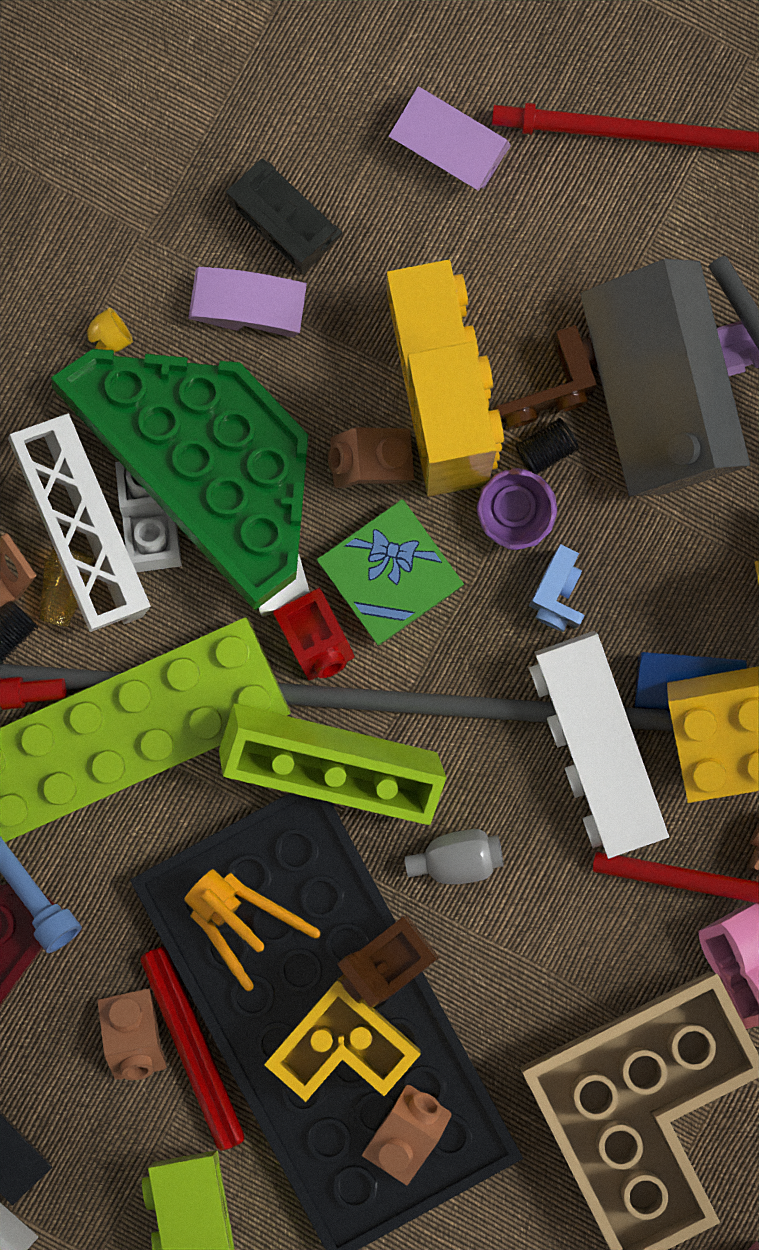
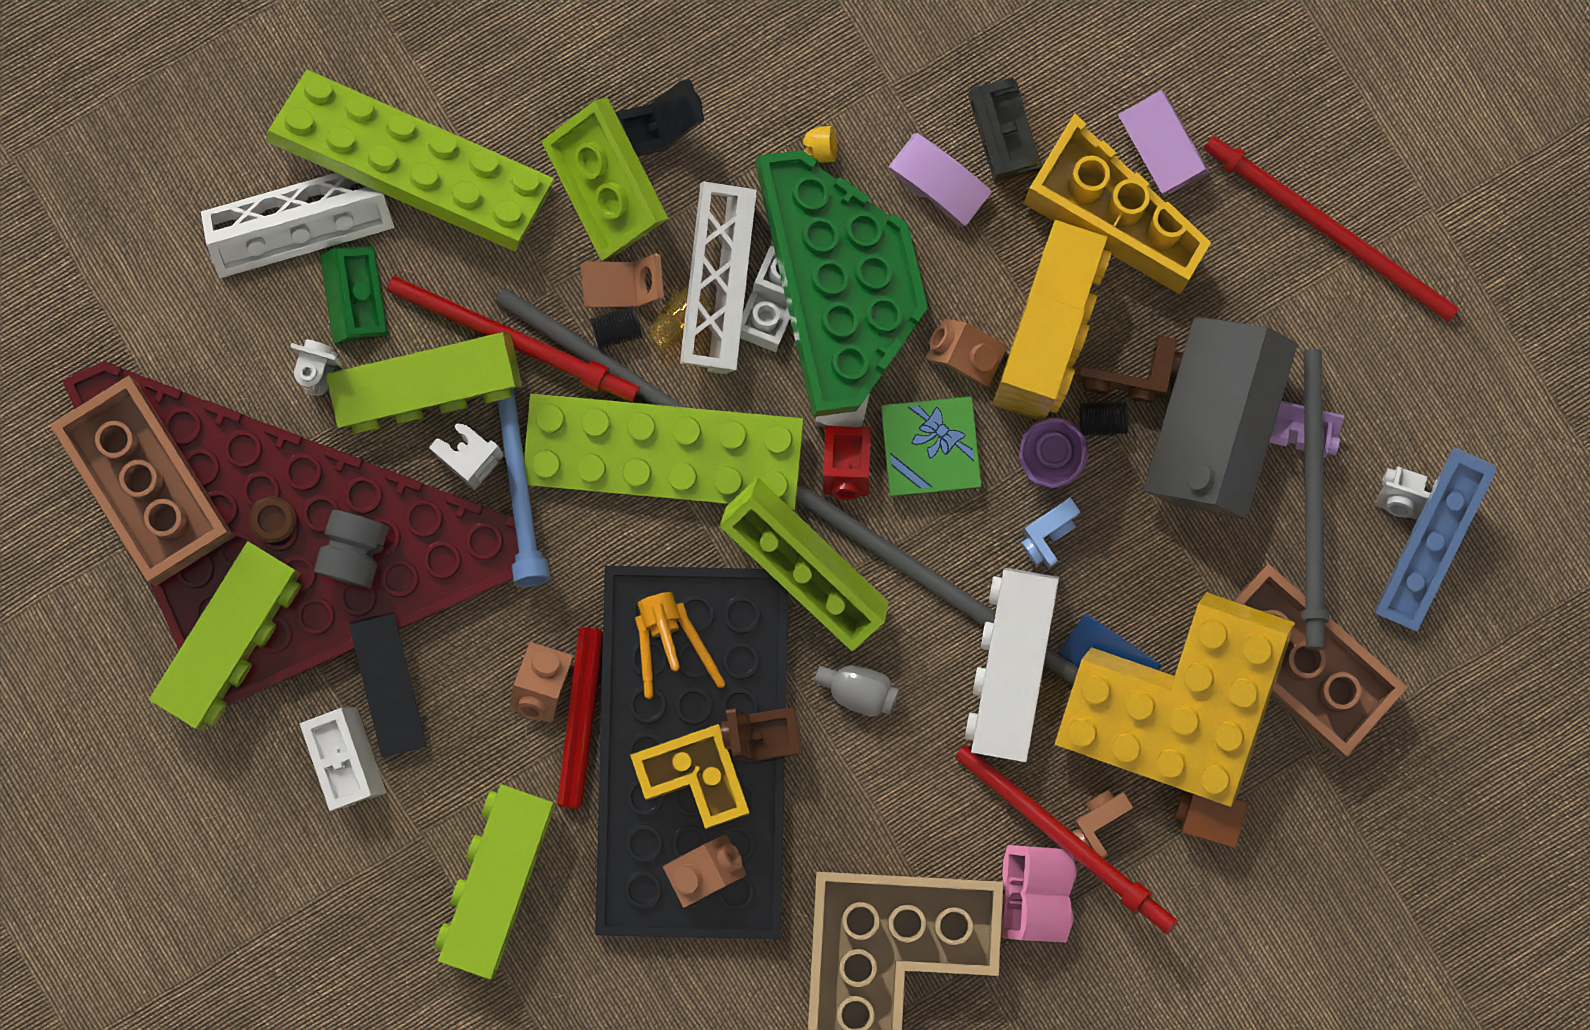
camera: 25 degrees right, 0 degrees up
none -> yellow wedge [1023,113,1211,295]

